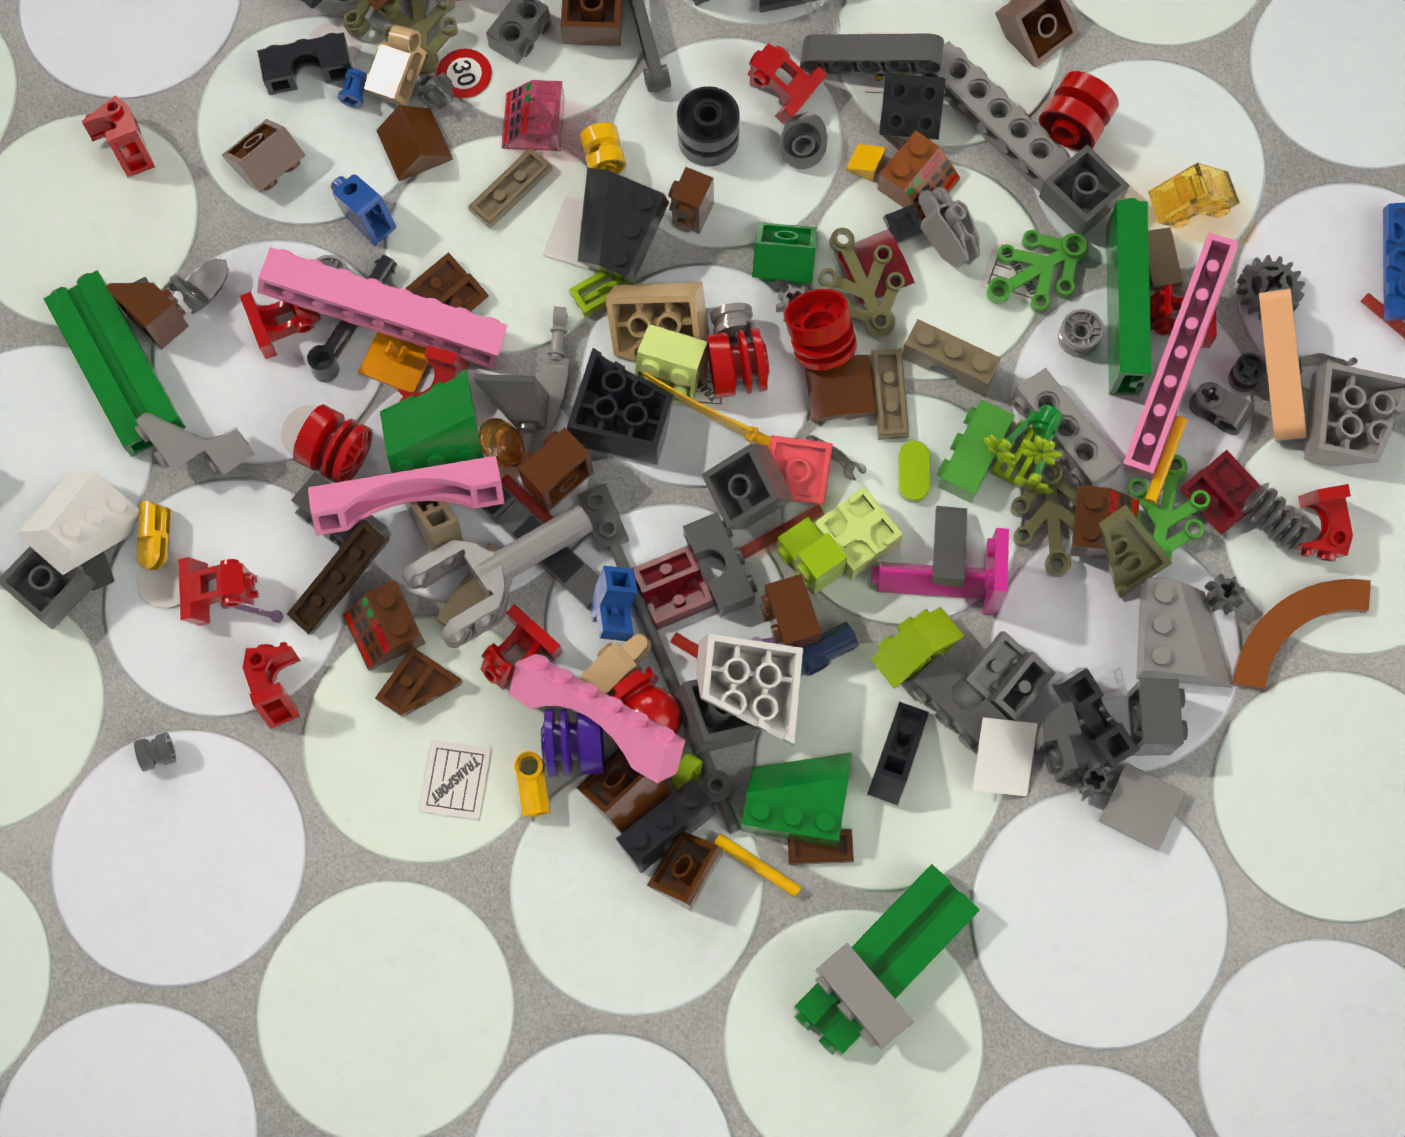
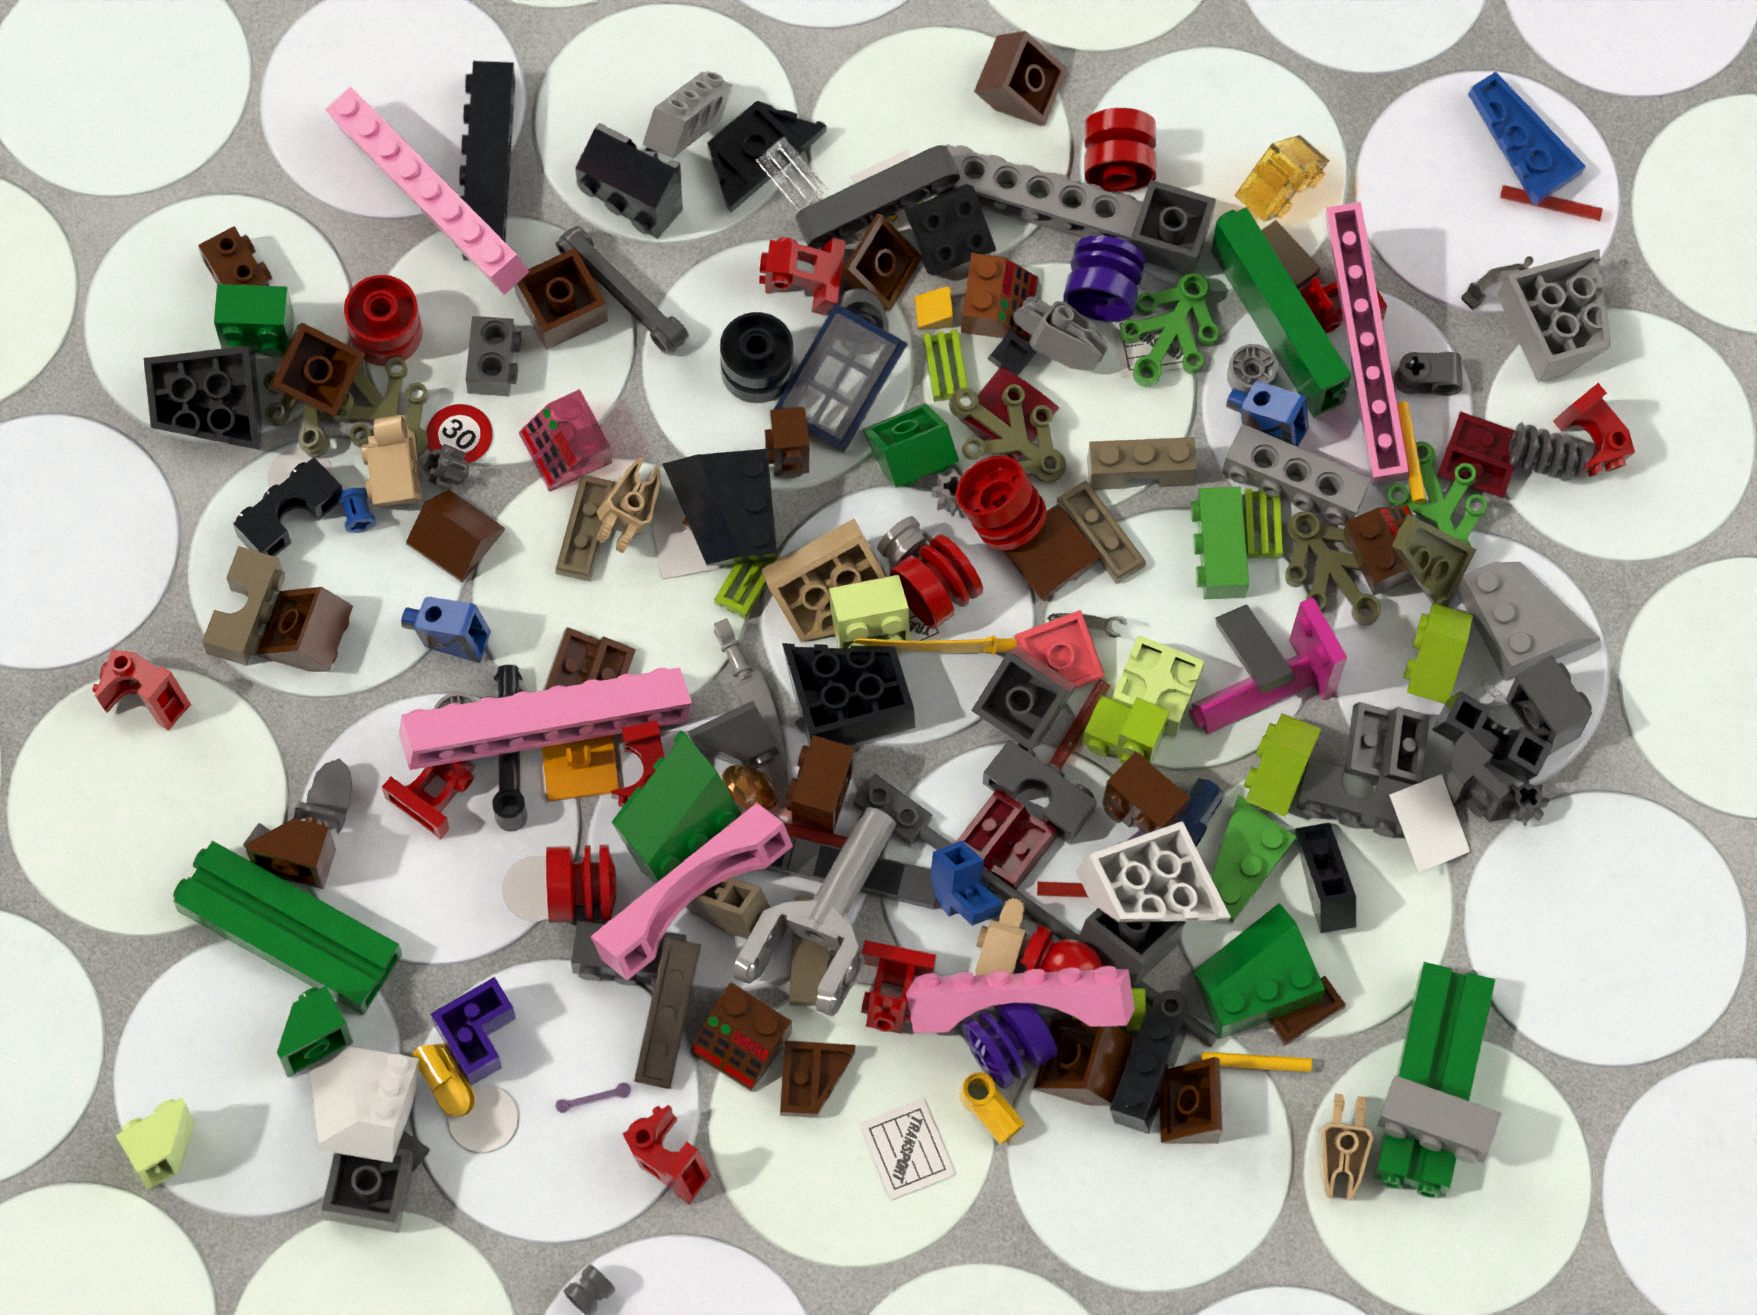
camera: 35 degrees left, 5 degrees down
light grey arch [135,413,255,475] -> none
red tile [178,557,259,626] -> none
yellow wheel [580,122,626,174] -> none
lime tile [898,441,930,503] -> none
plant [983,405,1064,494] -> none
light grey tile [1098,763,1186,851] -> none
dark grey gear [1203,574,1245,615] -> none
black wheel [1228,353,1266,392] -> none
dark orange tile [1232,579,1371,690] -> none
dark grey gear [1236,255,1305,320] -> none
light nougat beam [1259,289,1307,441] -> none
none -> dark tan arch [202,546,285,666]
none -> green slope [277,986,353,1078]
none -> dark purple brick [430,977,516,1086]
none -> tan hinge [596,457,661,554]
none -> clear piece [773,304,908,452]
none -> reddish brown slope [843,214,922,311]
none -> lime tile [923,329,968,402]
none -> dark purple wheel [1063,235,1145,322]
none -> bright green wing [1211,796,1296,923]
none -> blue torso [1226,381,1309,447]
none -> tan hinge [1319,1093,1374,1201]
none -> lime brick [1403,603,1473,704]

